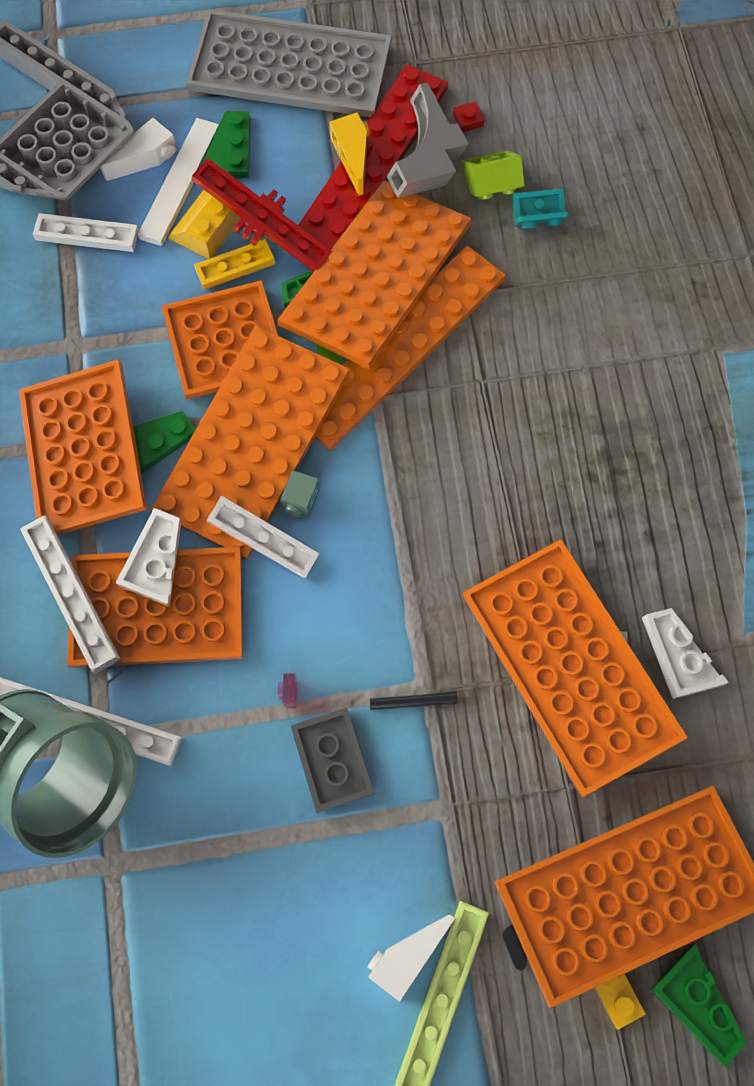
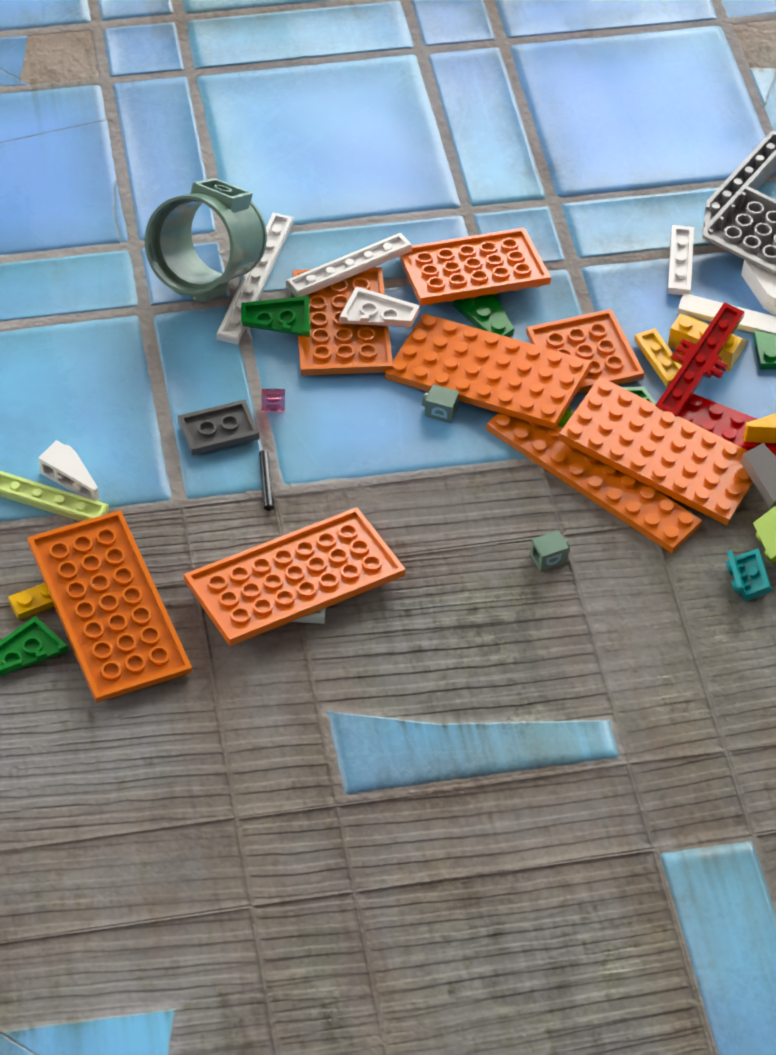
camera: 85 degrees right, 20 degrees down
white plate [207,496,319,578] -> none
white wing [642,608,729,699] -> none
none -> green wing [241,296,311,337]
none -> sand green brick [530,530,570,572]

